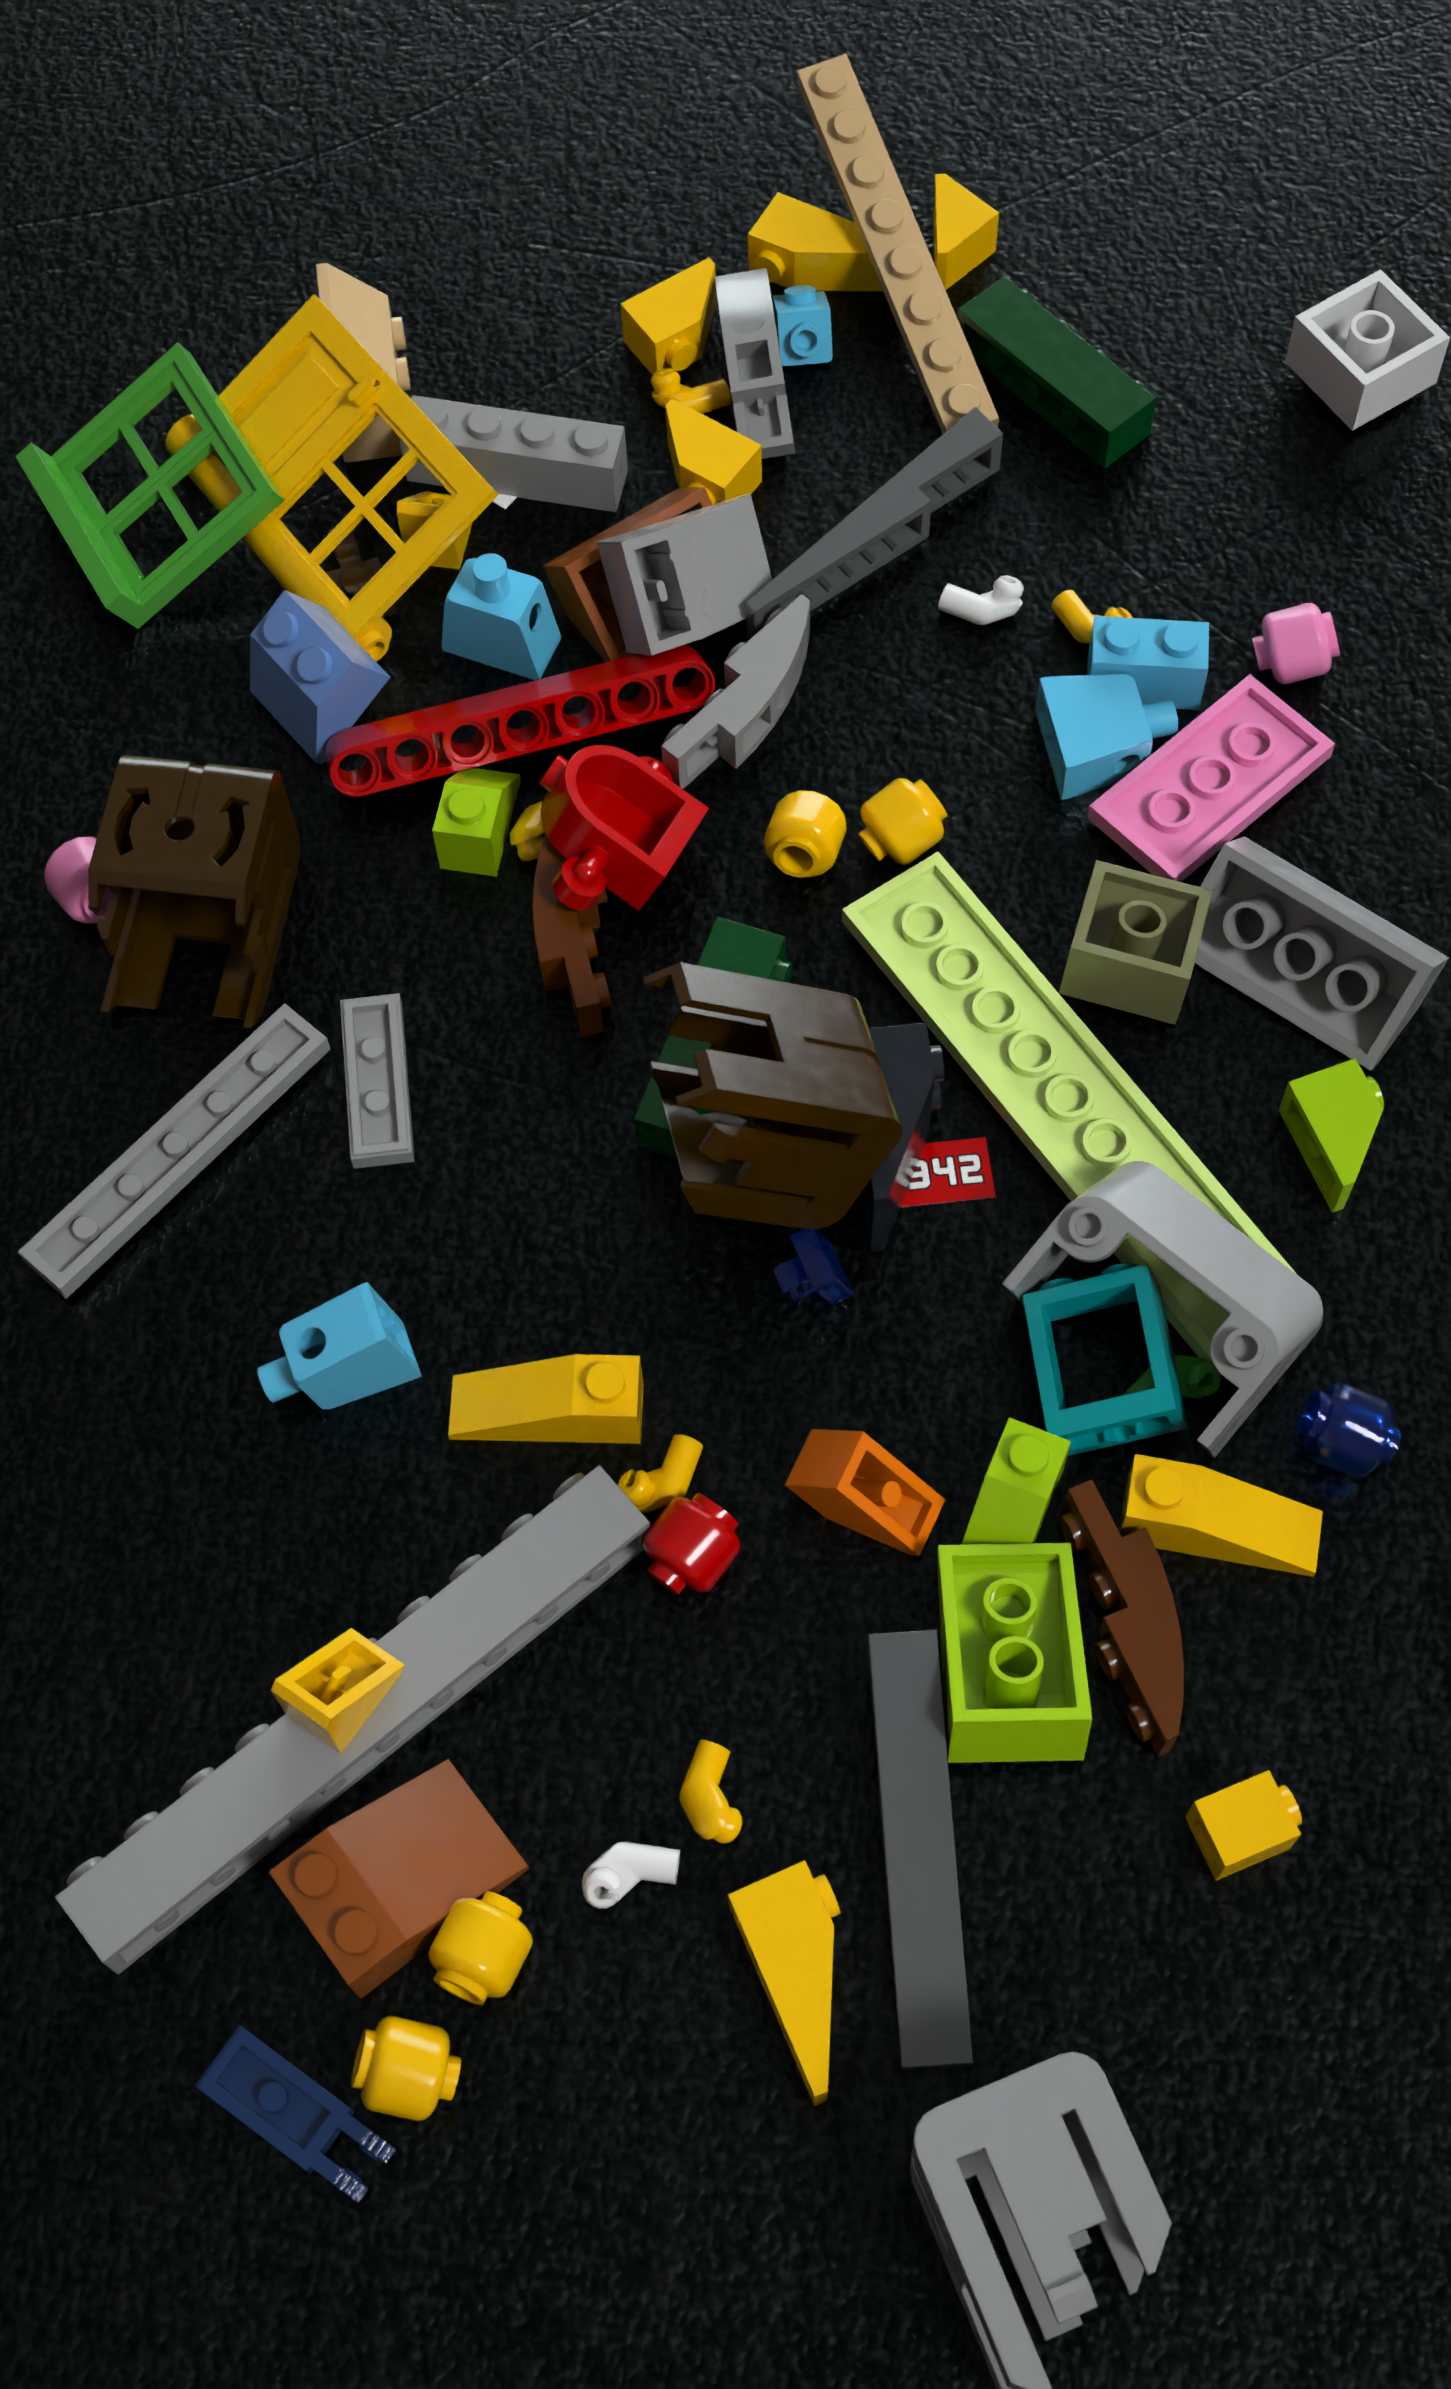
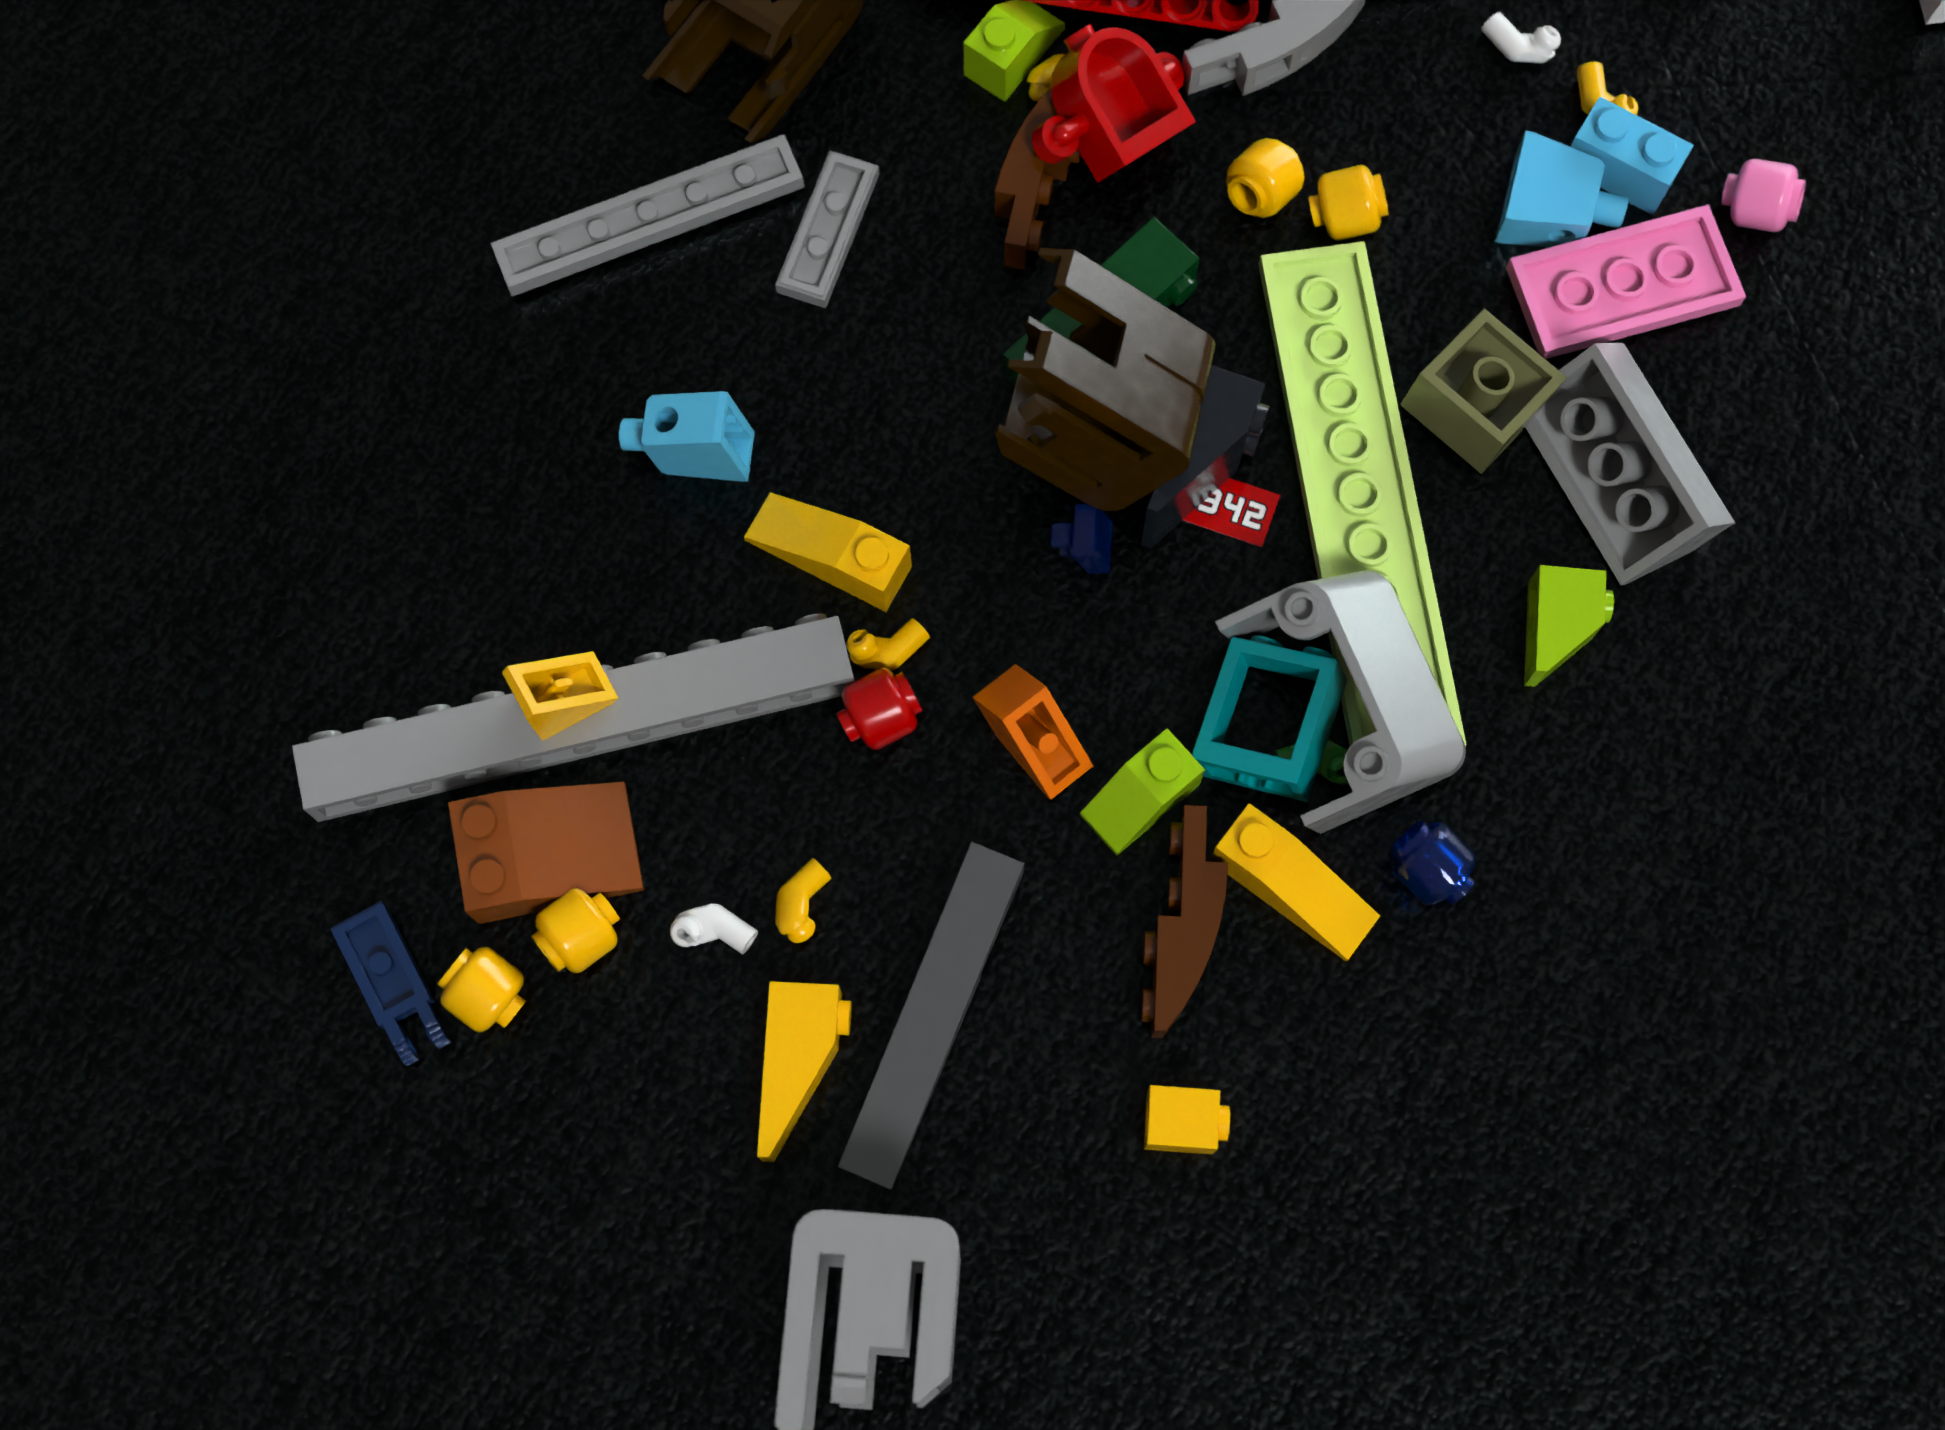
camera: 25 degrees right, 10 degrees up
lime slope [937,1543,1092,1763] -> none

